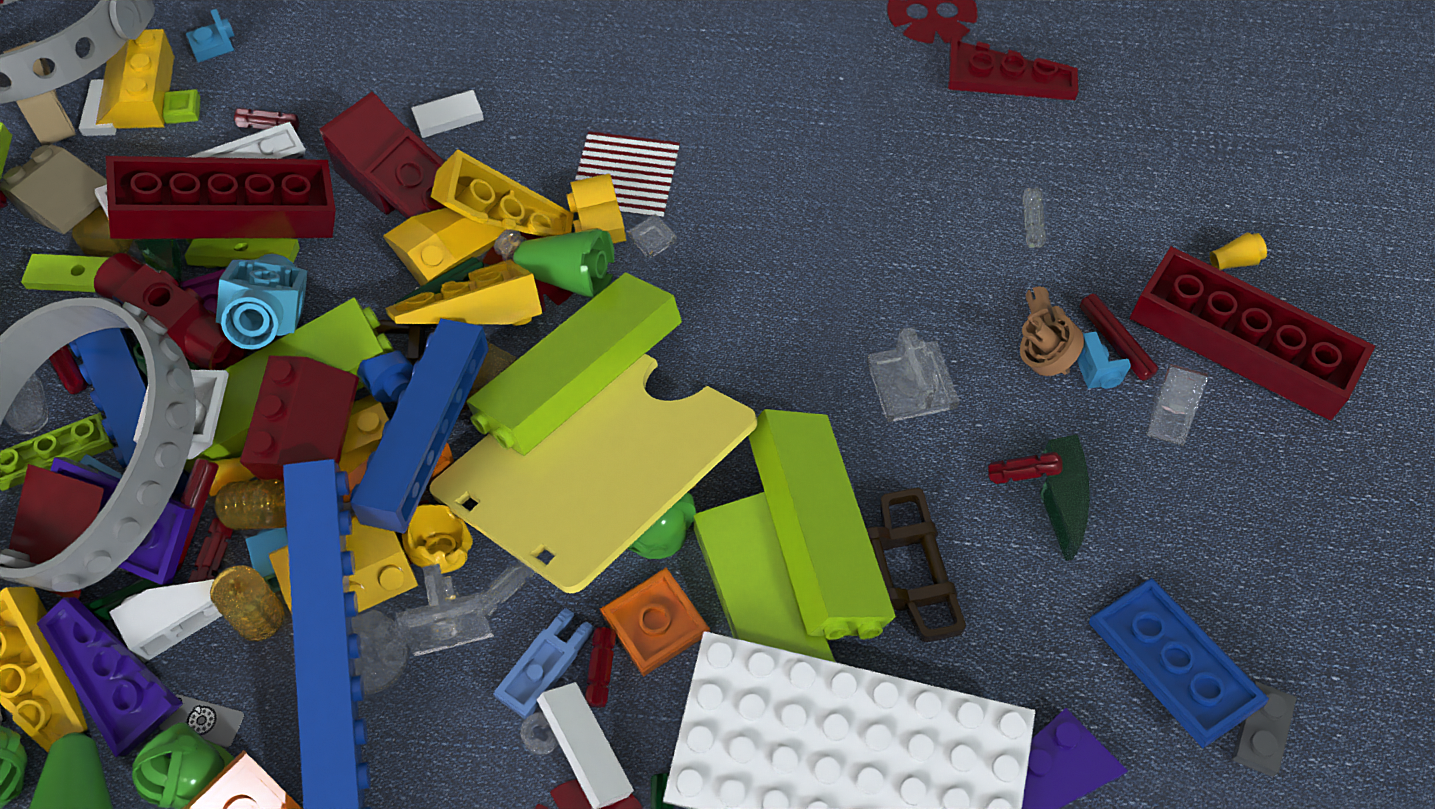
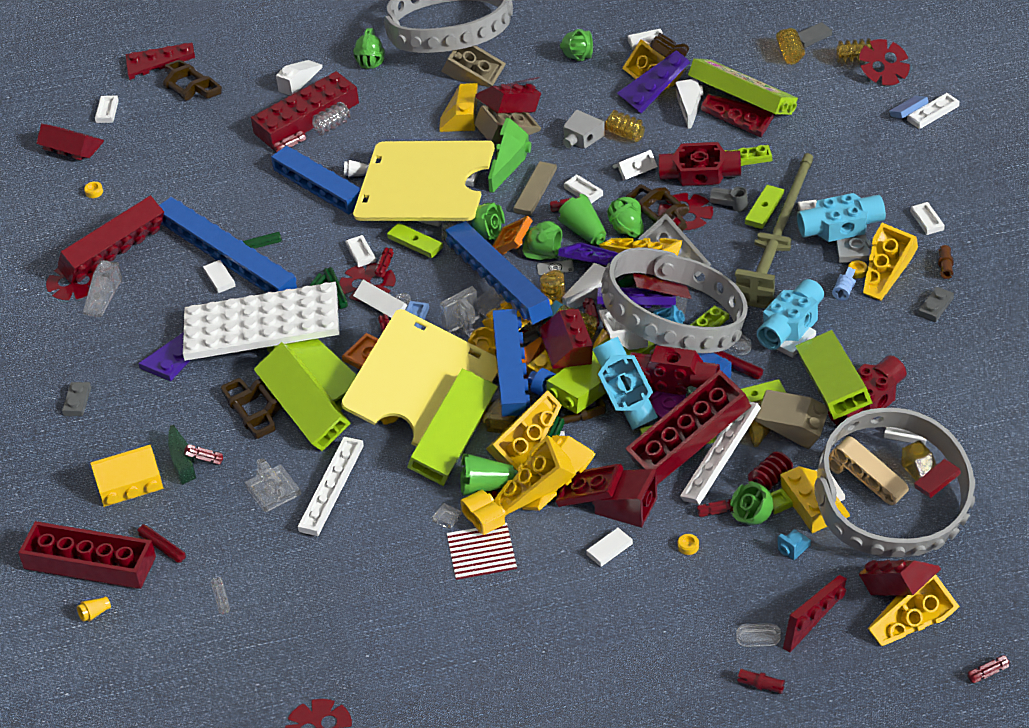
camera: 165 degrees right, 15 degrees down
dark red wing [948,34,1078,101] -> none
medium nougat pin [1020,286,1084,376] -> none
dark azure bracket [1076,331,1131,389] -> none
blue tile [1089,577,1269,748] -> none
clear slope [1146,363,1208,446] -> none
none -> yellow slope [91,445,163,507]
none -> white plate [298,437,364,536]
none -> yellow tile [678,534,699,555]
none -> bright green cylinder [731,481,774,525]
none -> dark red piece [748,451,793,491]

